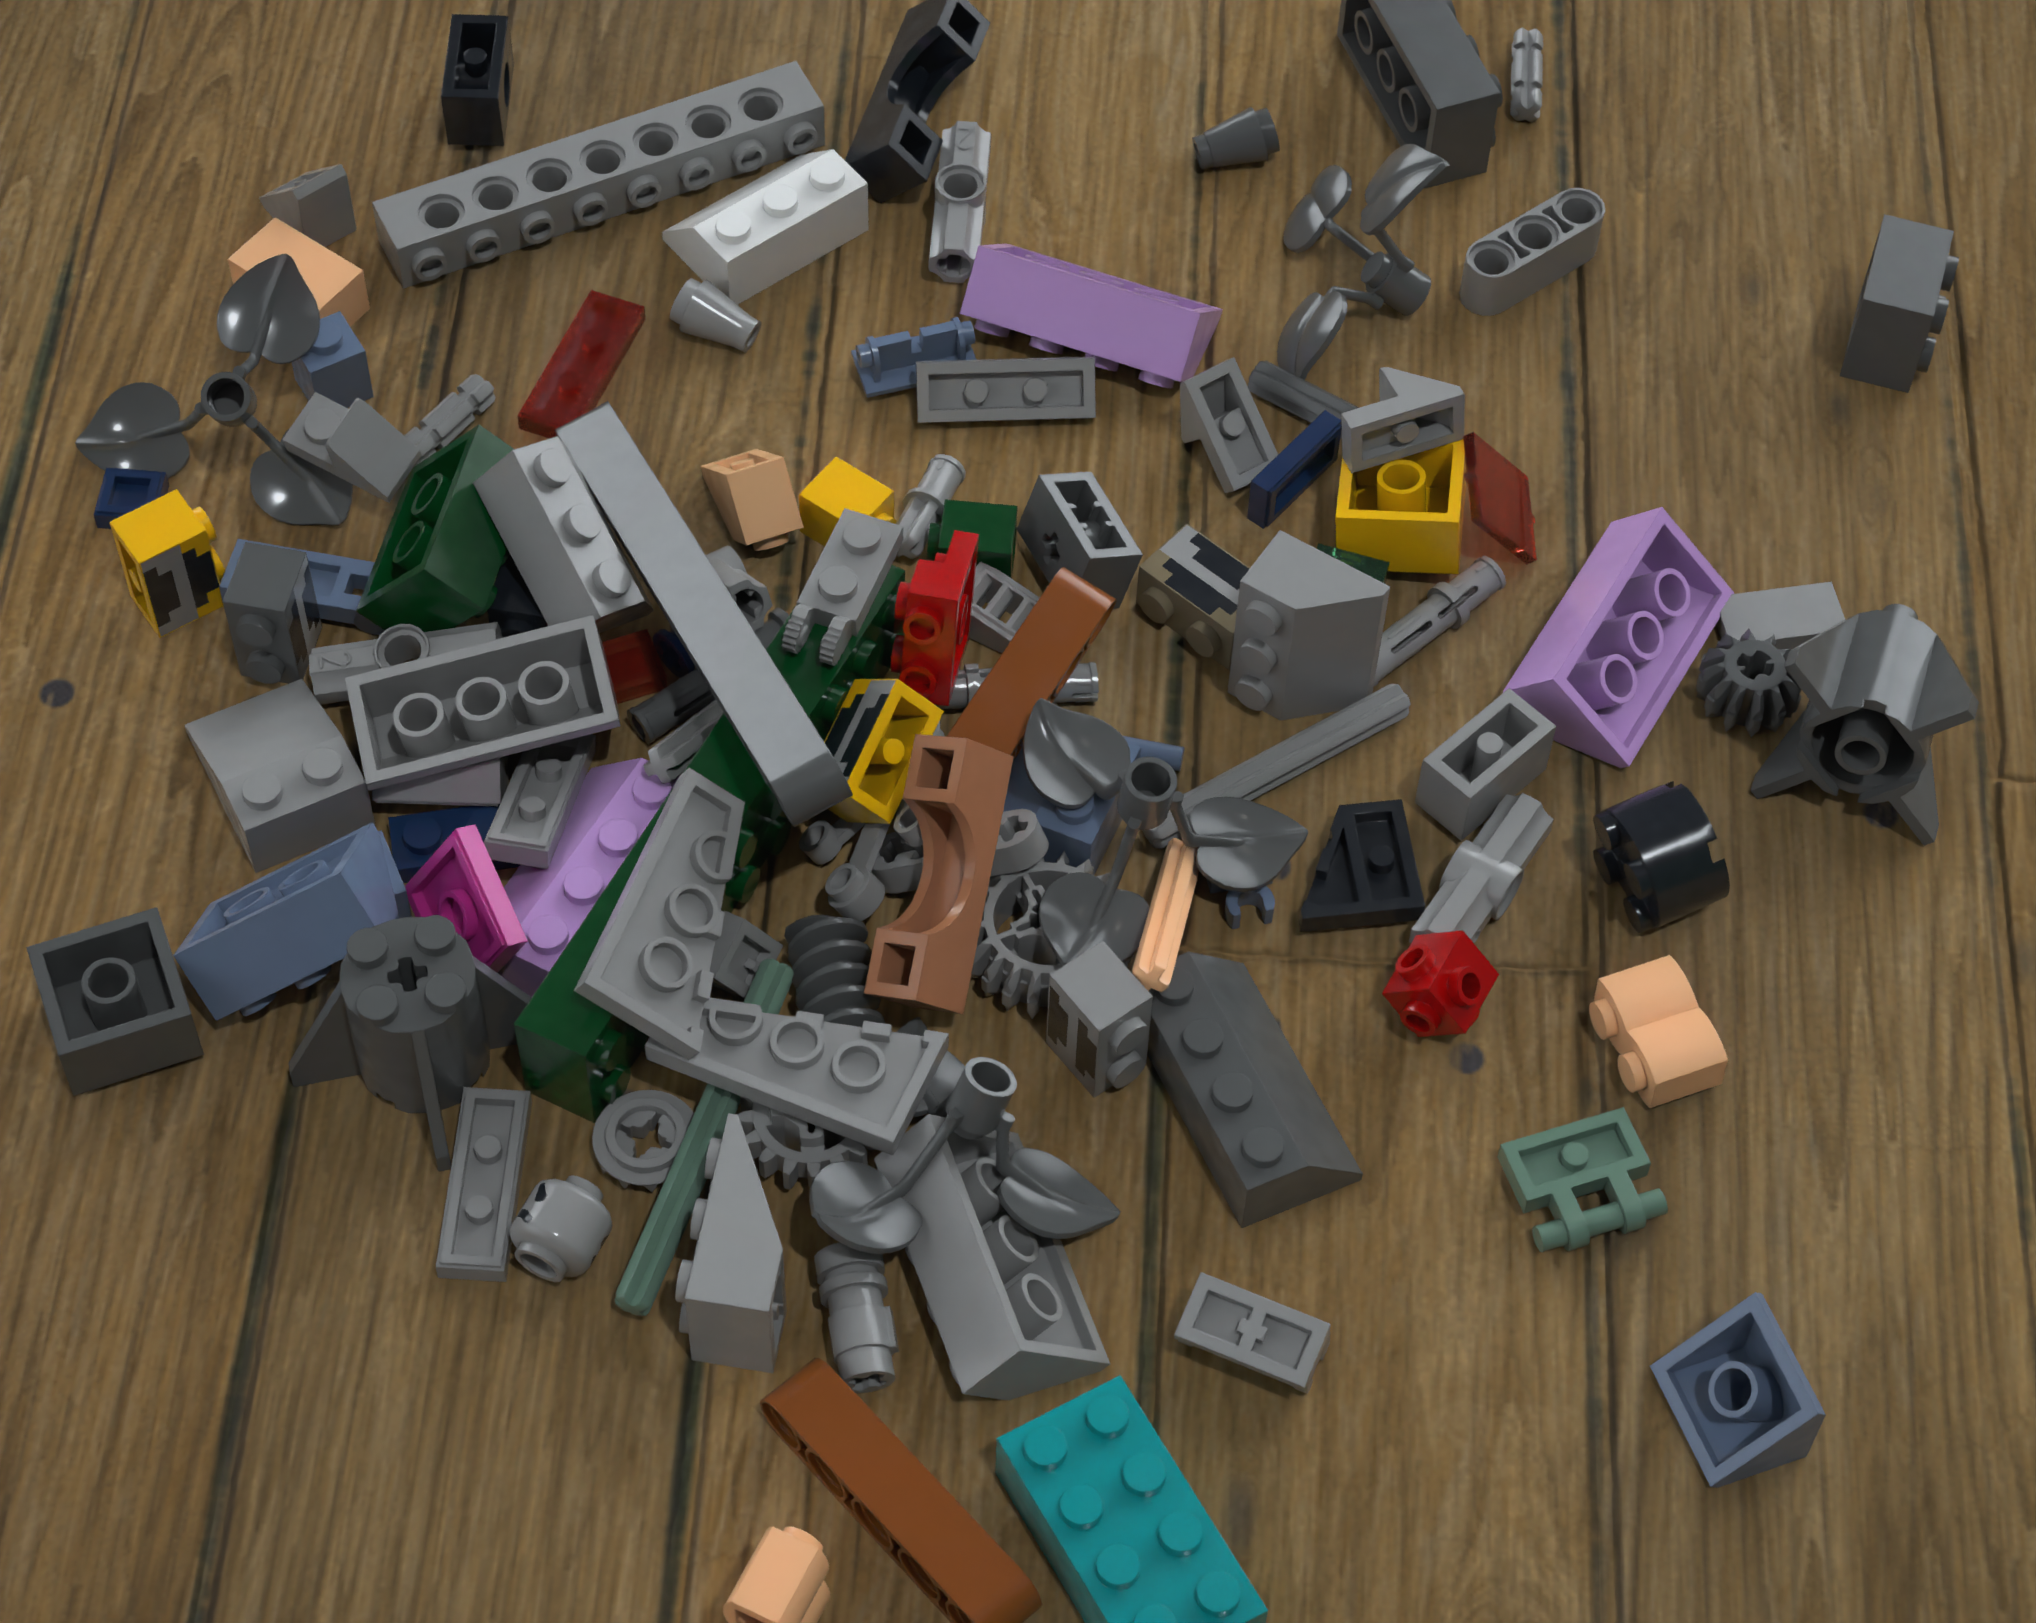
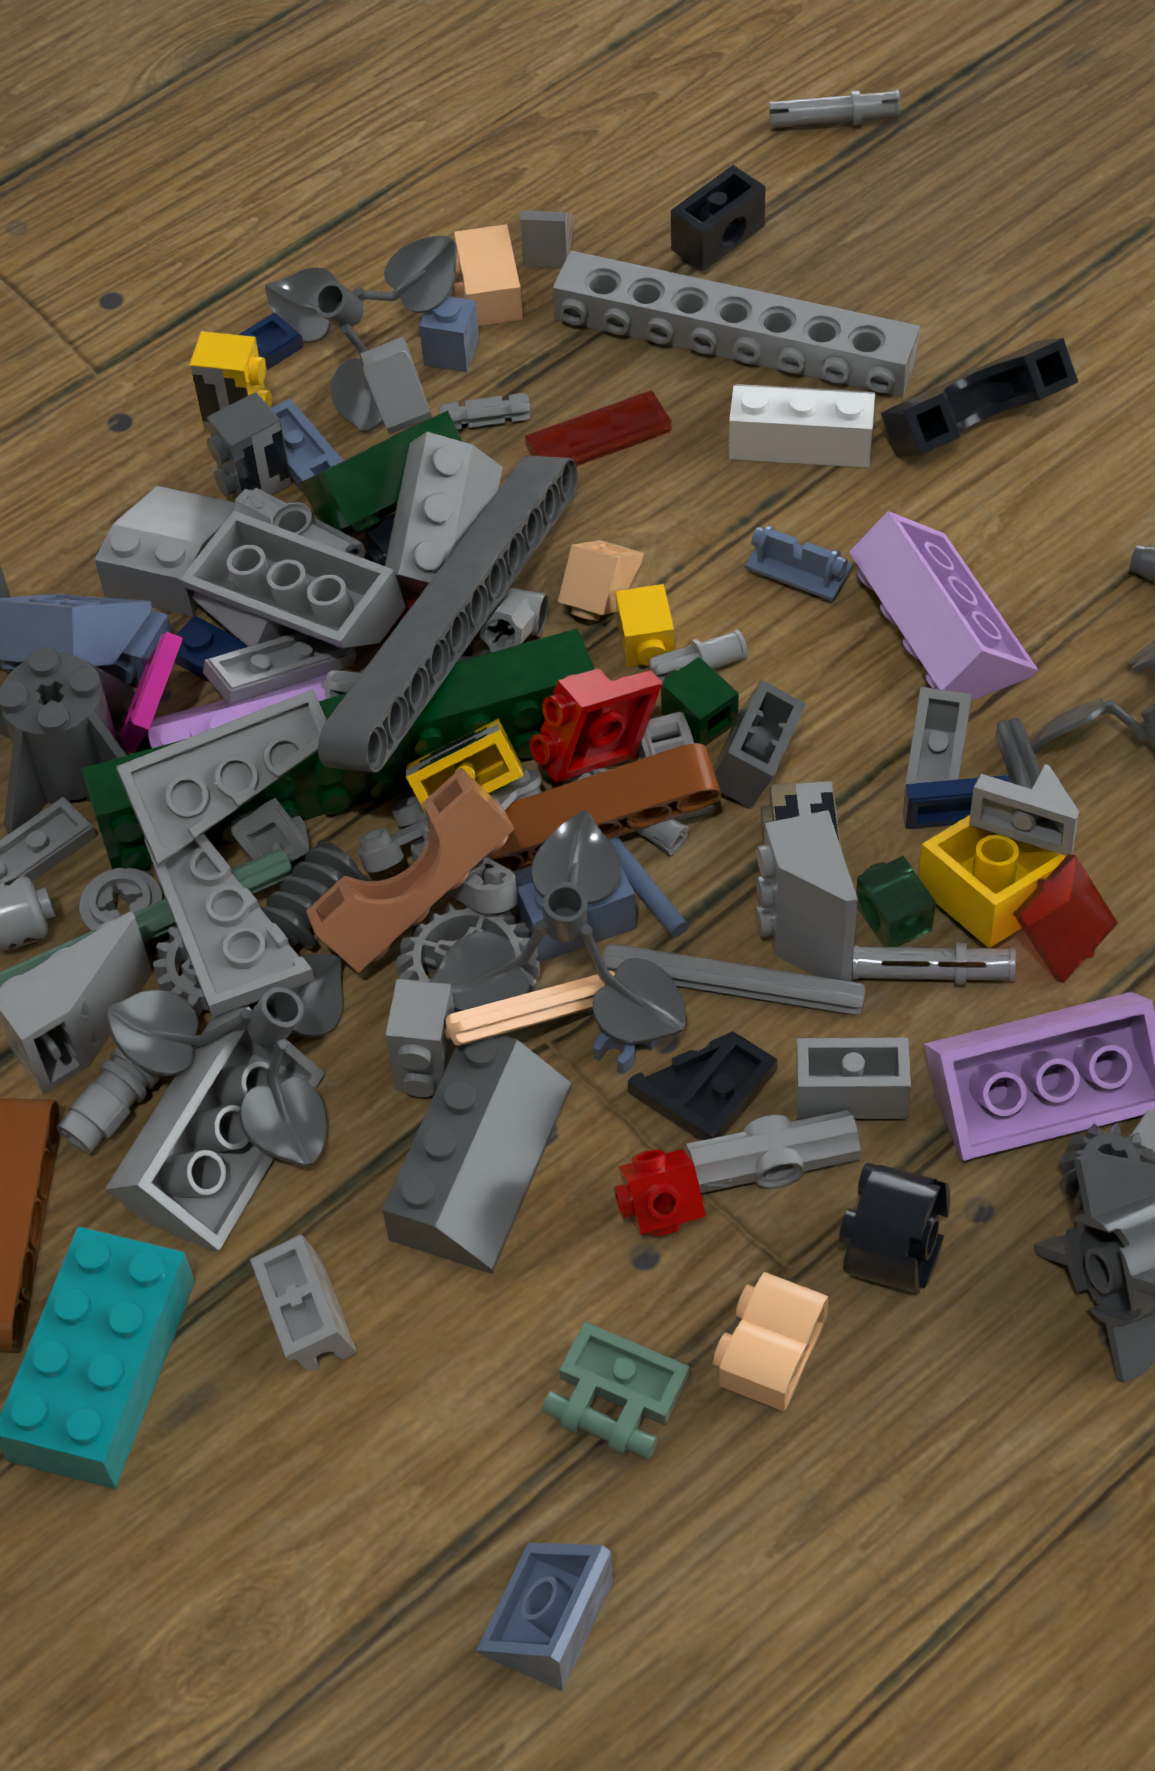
camera: 50 degrees right, 0 degrees up
light grey cone [670,278,761,353] -> none
light grey hinge [782,508,903,666] -> none
light grey plate [916,356,1096,423] -> none
light grey piece [928,121,992,283] -> none

